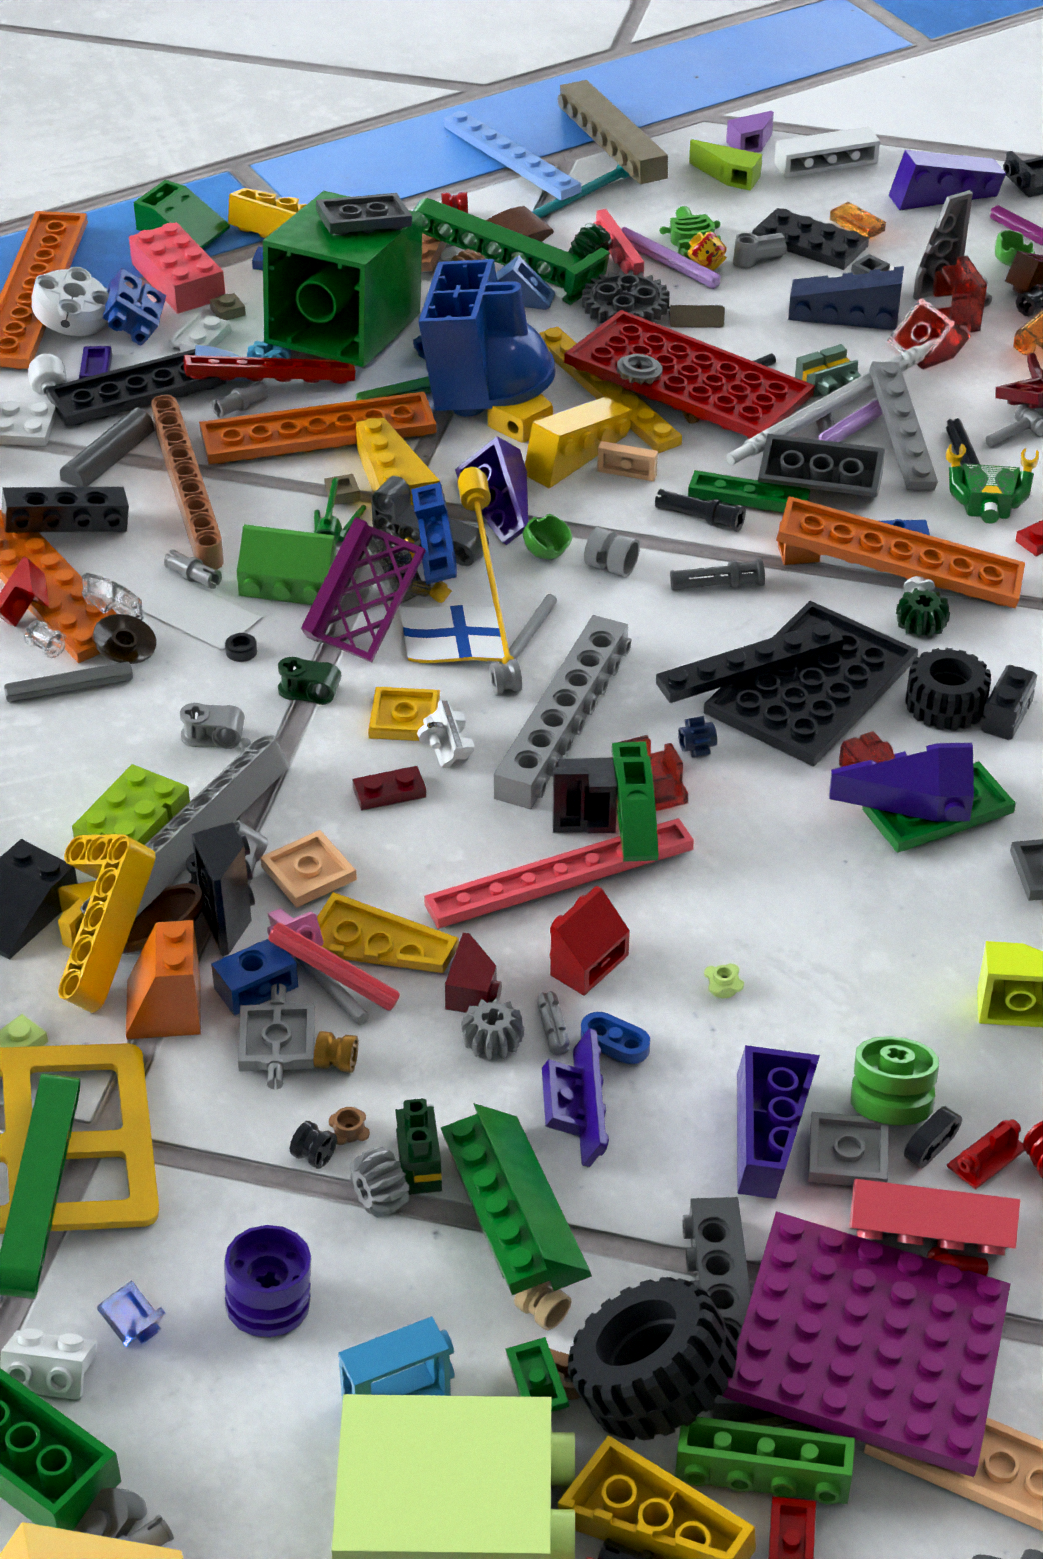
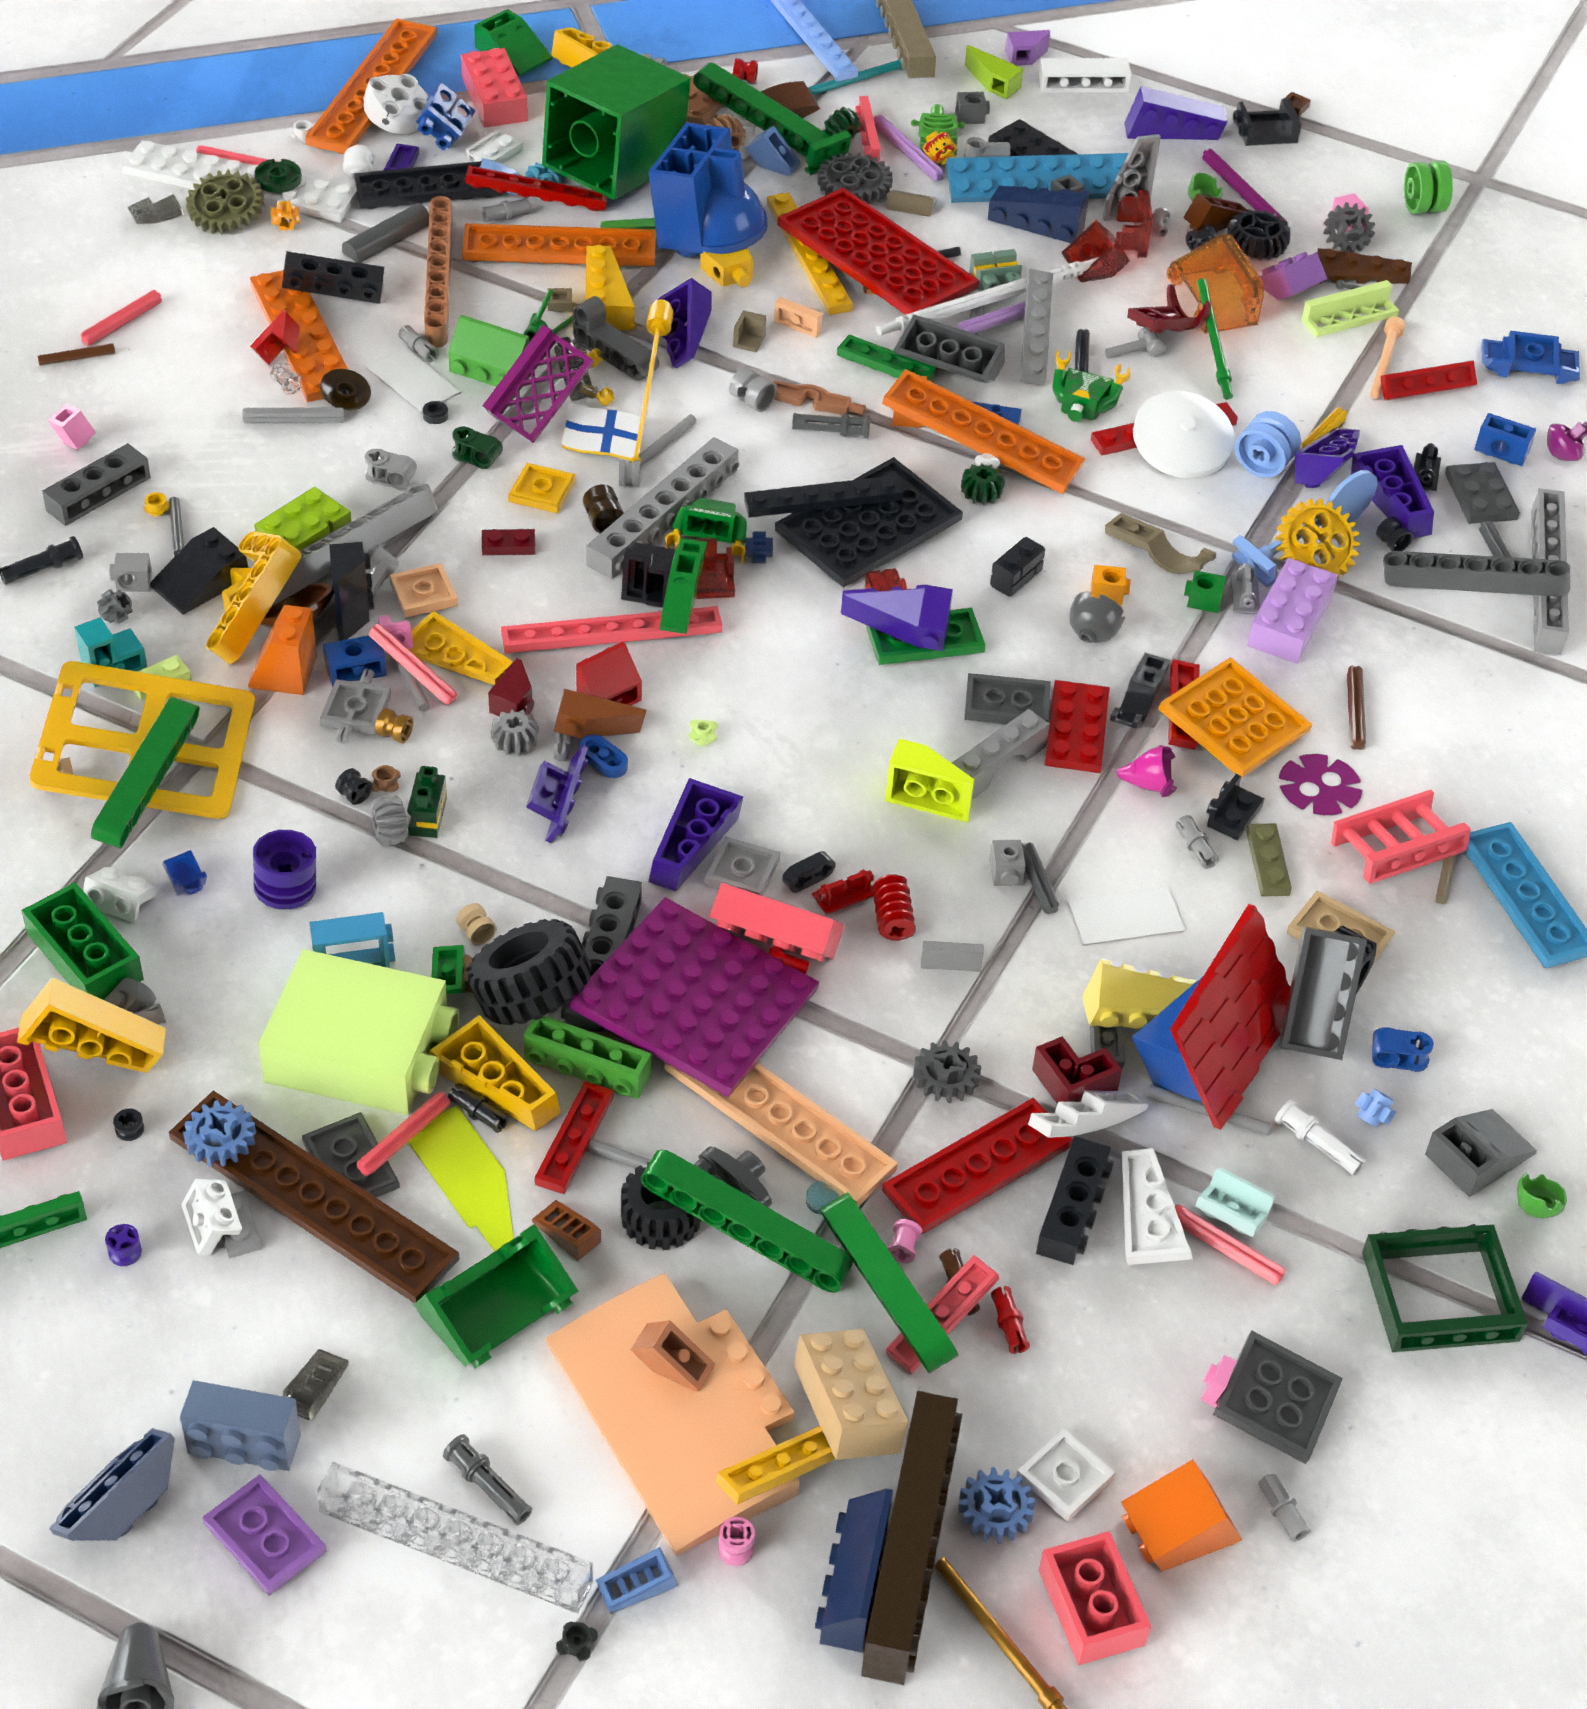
camera: 10 degrees right, 5 degrees up
clear slope [82,573,144,620] -> none
dark tan plate [210,293,246,321] -> none
dark grey plate [316,193,412,236] -> none
blue slope [411,482,457,584] -> none
white hips [417,700,475,768] -> none
green slope [440,1103,592,1295] -> none
bright green hair [523,514,573,560] -> none
yellow wedge [525,397,632,489] -> none
light grey gear [616,354,662,385] -> none
black pin [655,489,746,532] -> none
clear orange plate [829,202,886,239] -> none
bright green wheel [850,1036,939,1126] -> none
black tyre [905,648,991,731] -> none
none -> dark orange slope [554,689,646,738]
none -> dark brown wheel [583,484,624,534]
none -> green torso [665,498,747,564]
none -> dark tan panel [733,310,767,352]
none -> nougat piece [773,380,866,415]
none -> dark azure plate [946,153,1128,203]
none -> dark grey brick [955,92,990,124]

